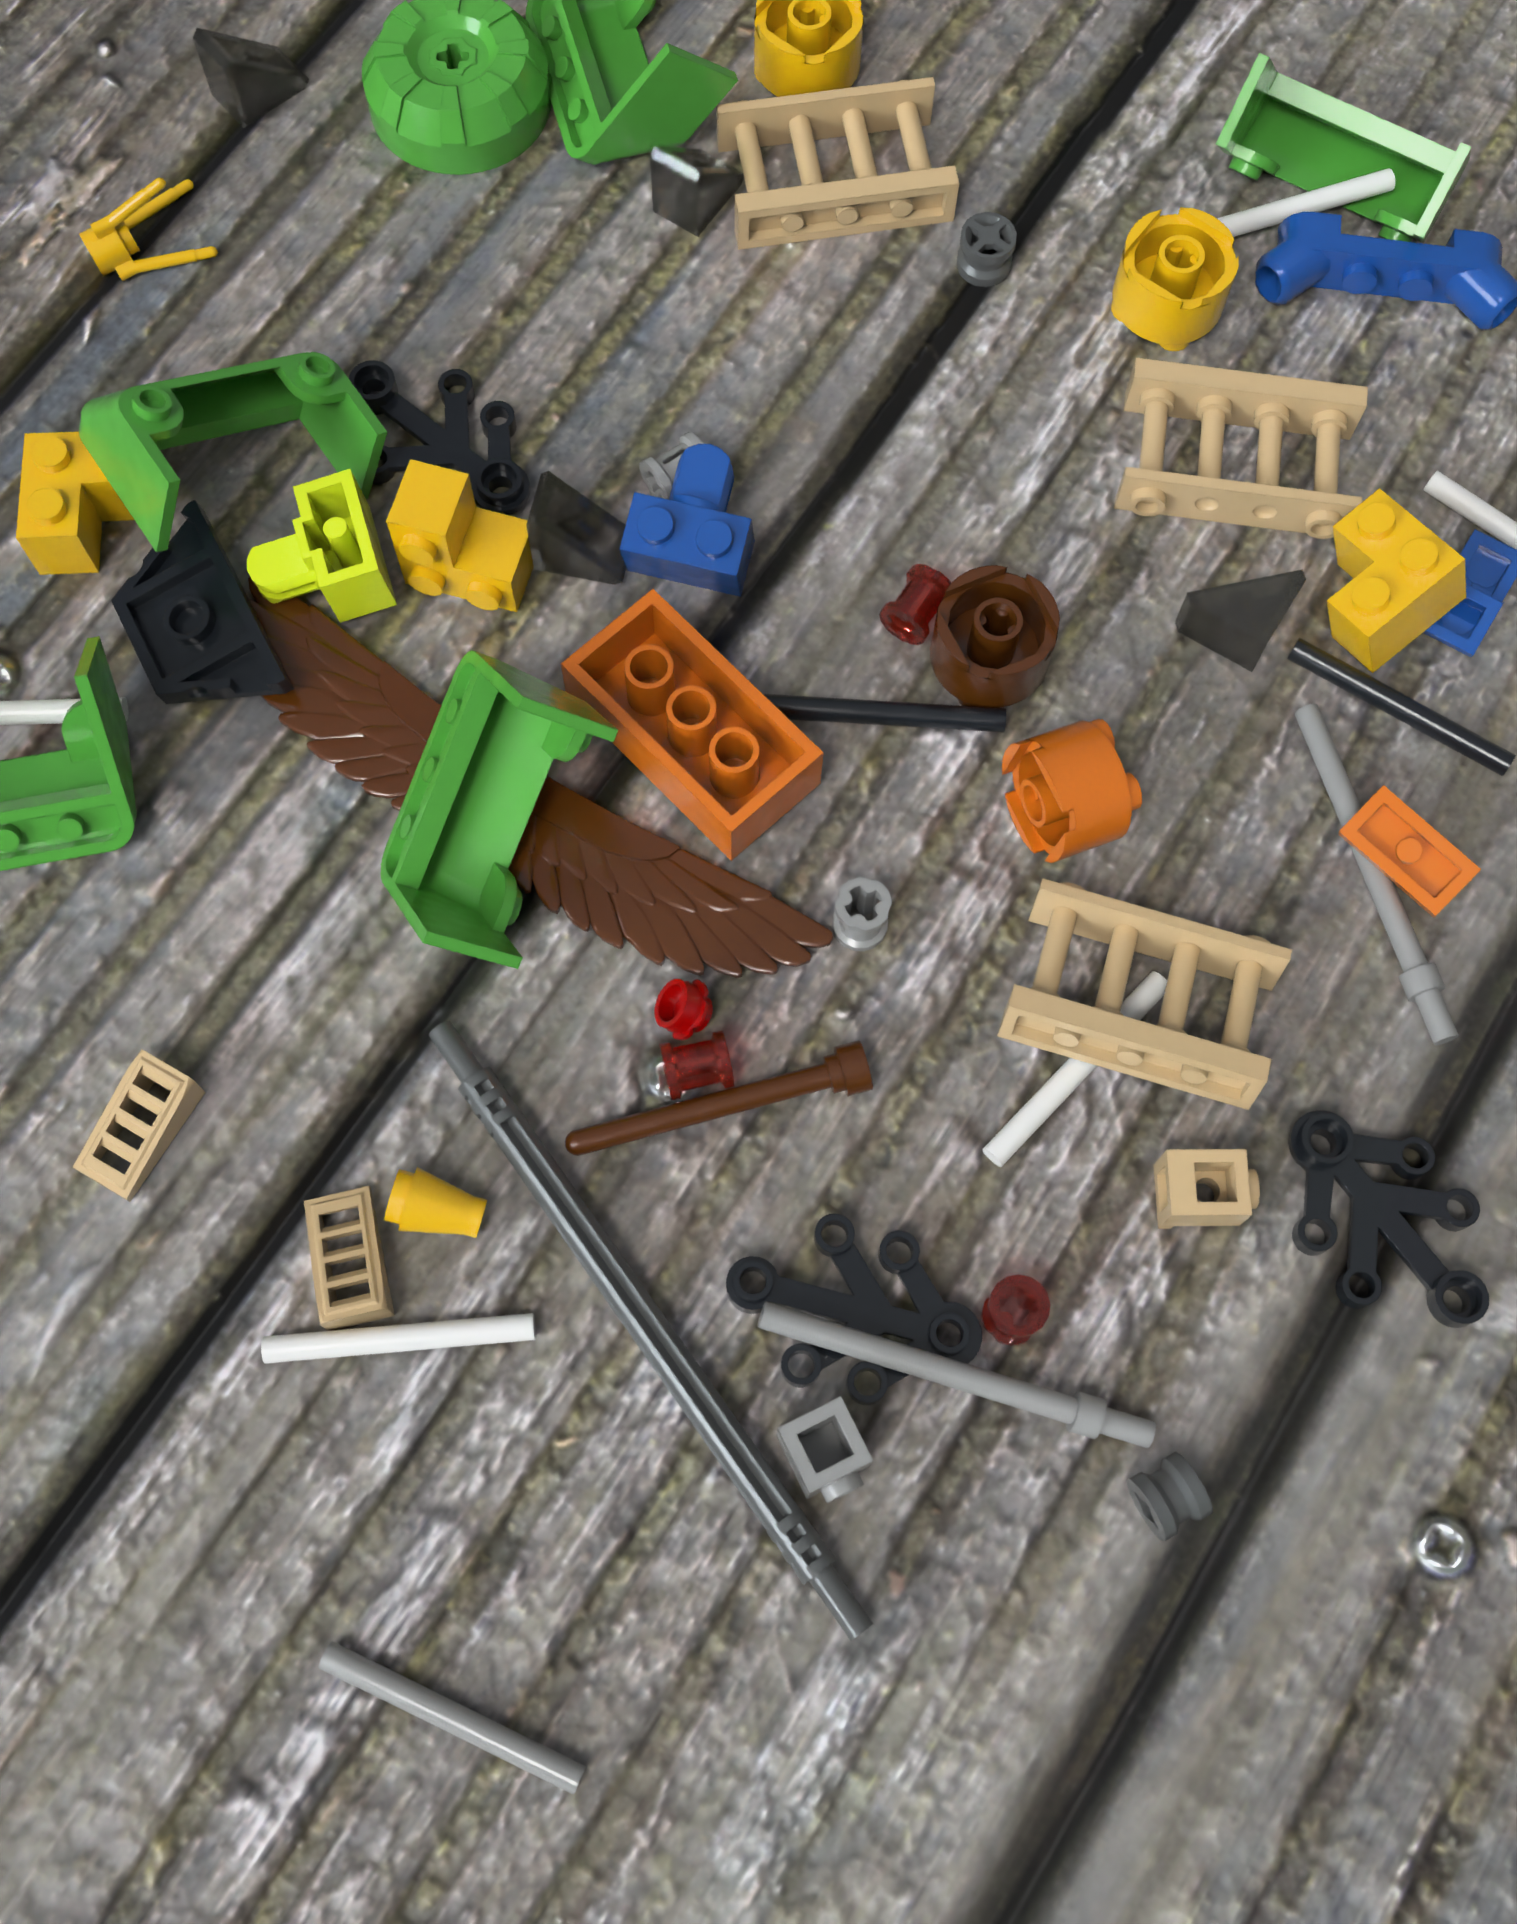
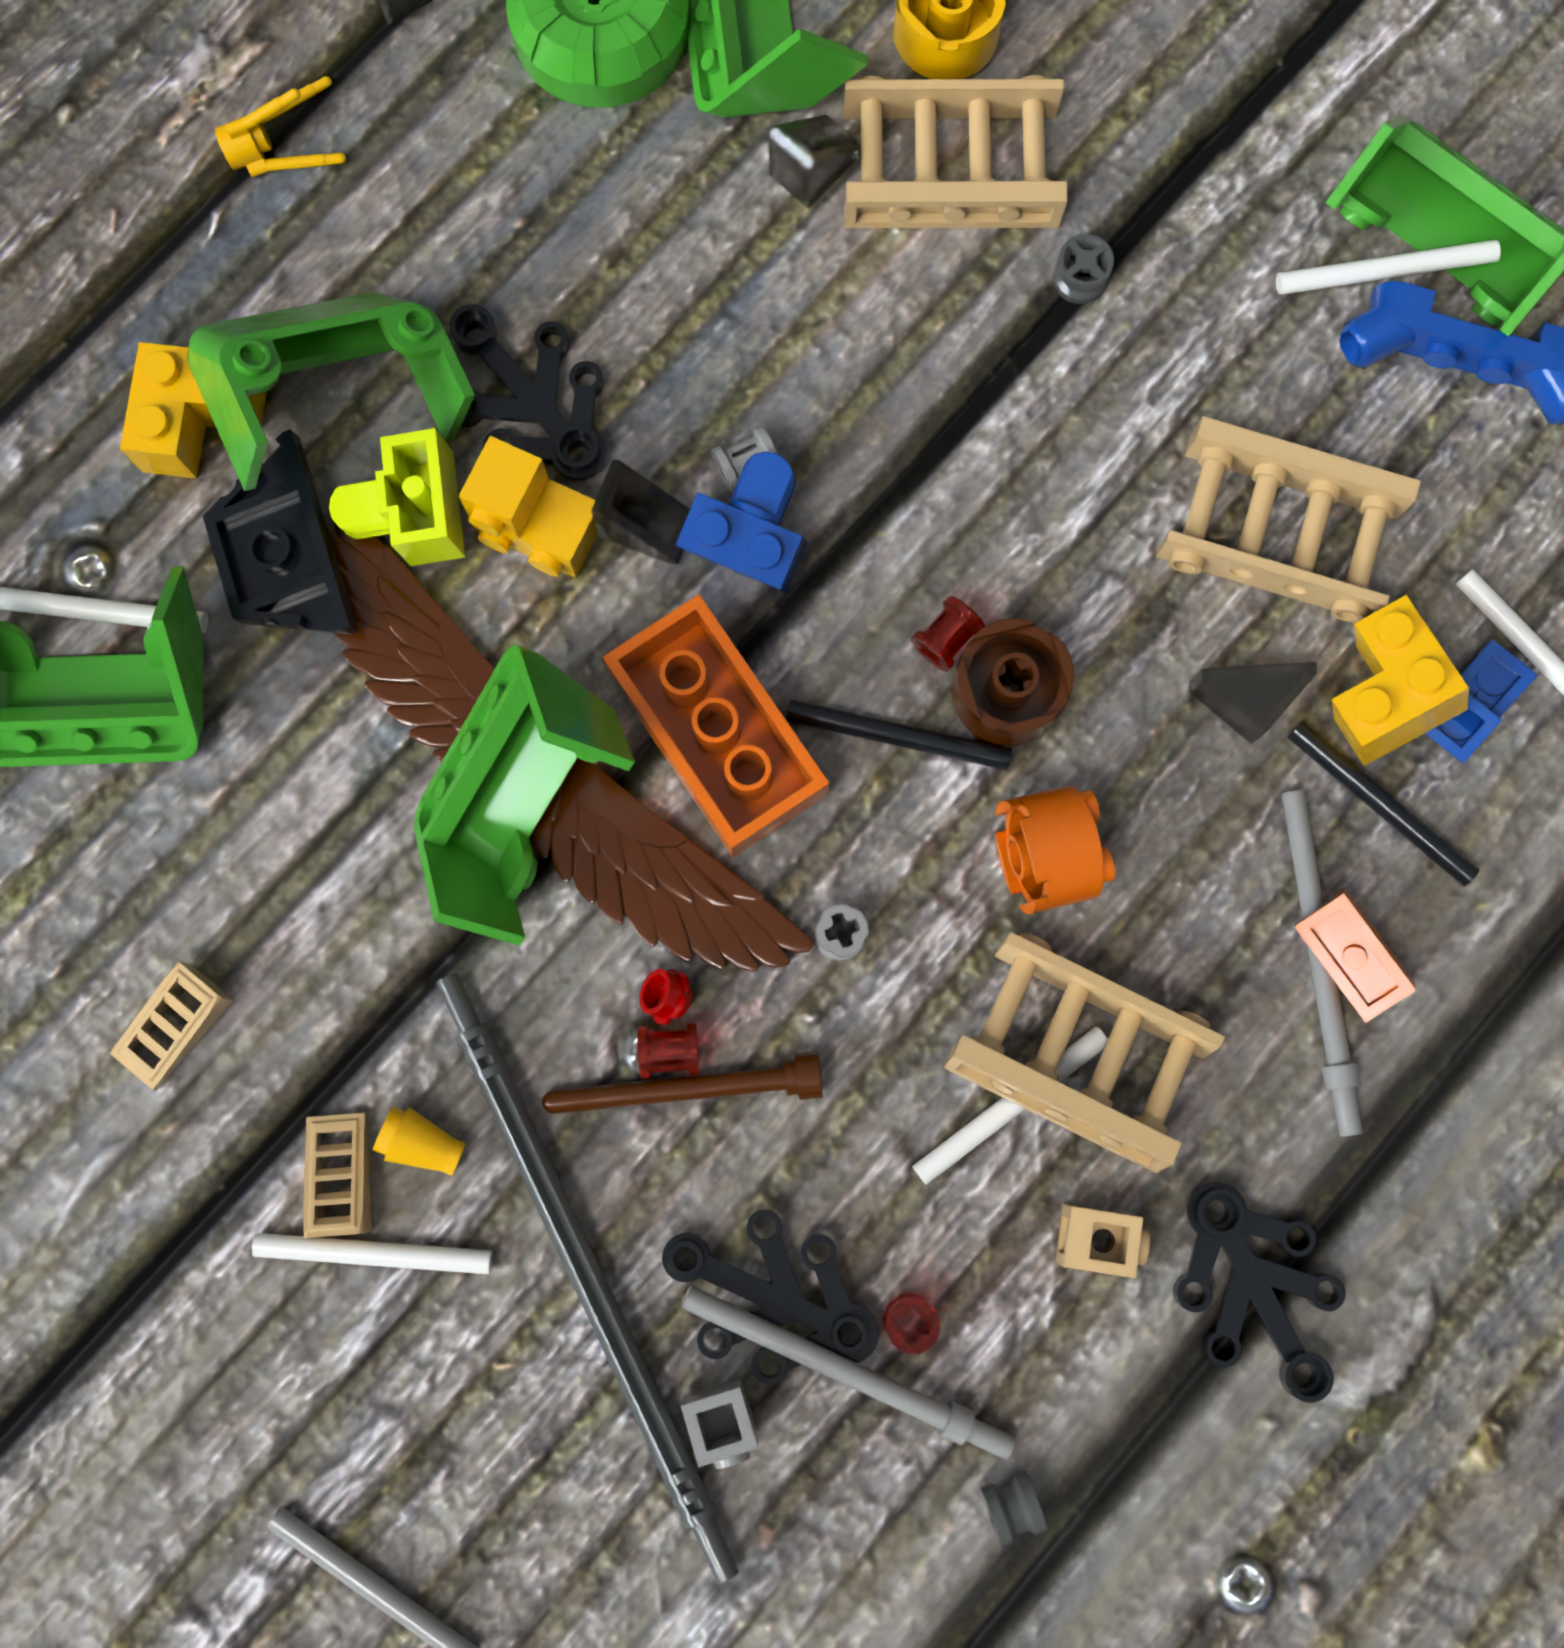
camera: 10 degrees right, 10 degrees up
yellow brick [1111,207,1239,351] -> none

